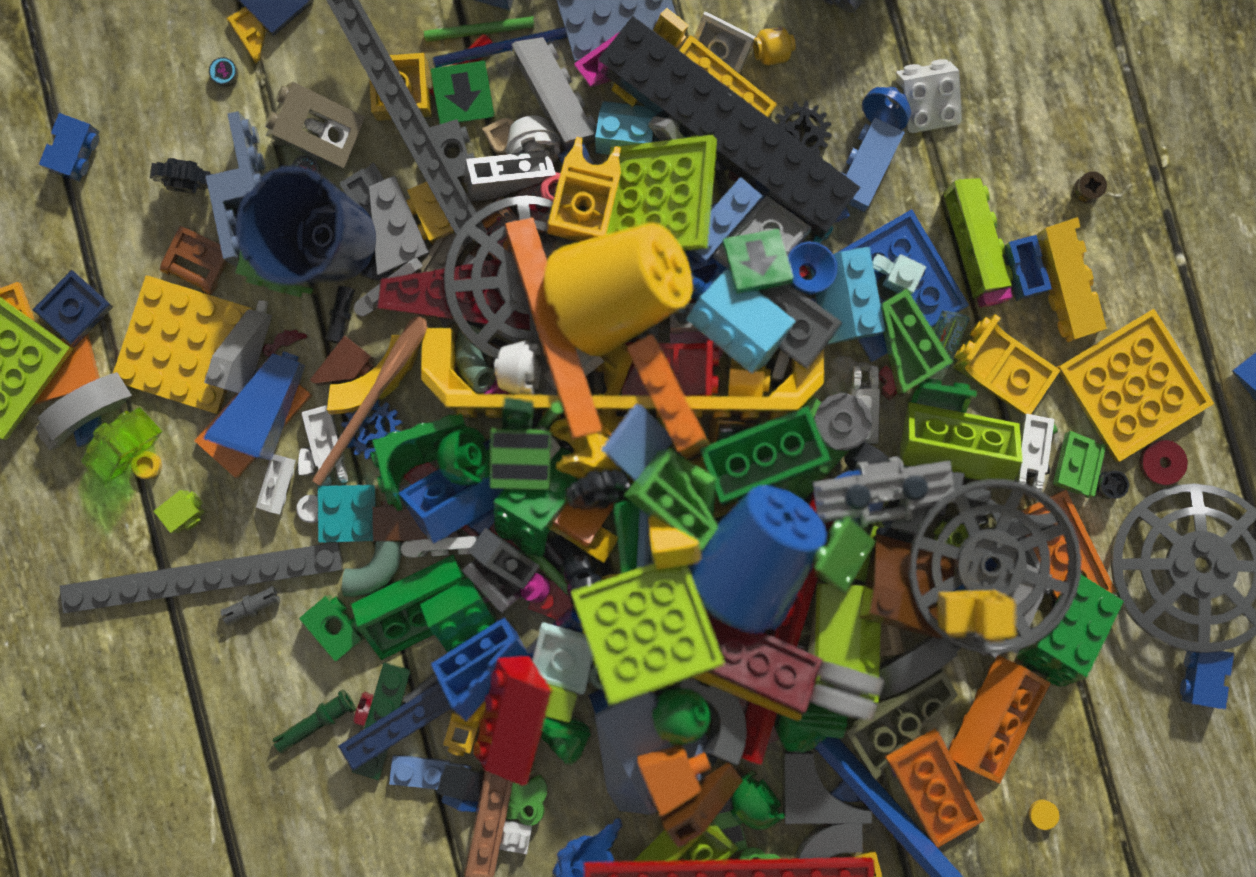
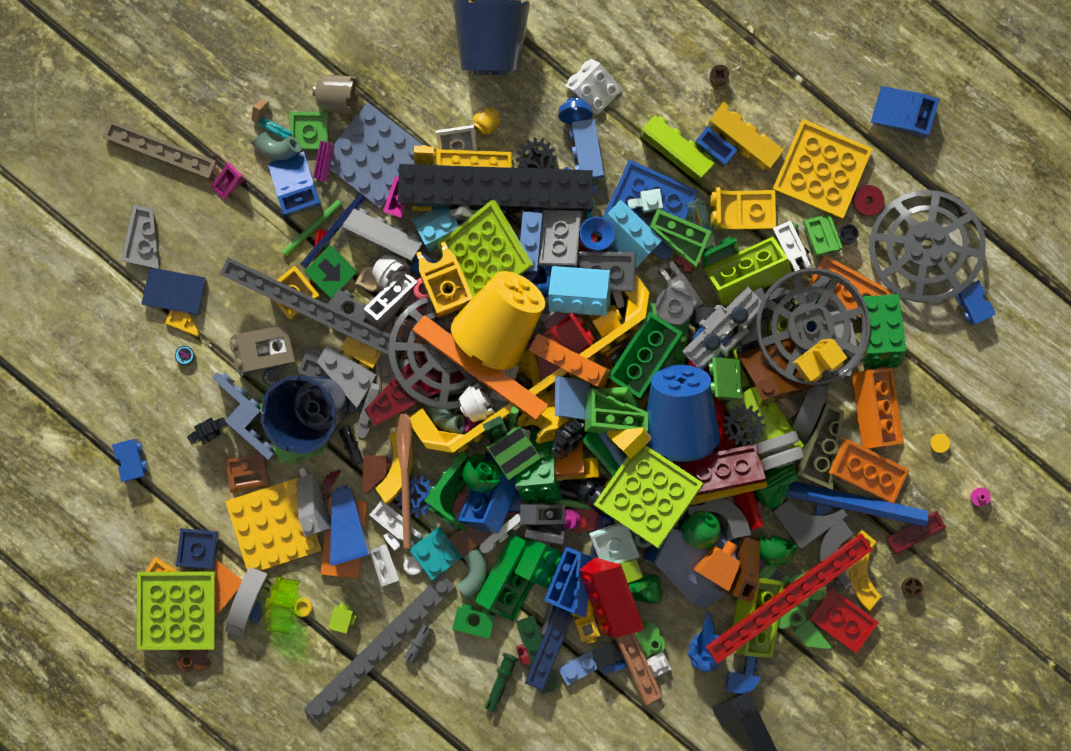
camera: 35 degrees left, 0 degrees up
tile [722,228,794,294] -> none
dark pink tile [977,288,1013,308] -> none
none -> black gear [723,404,766,446]

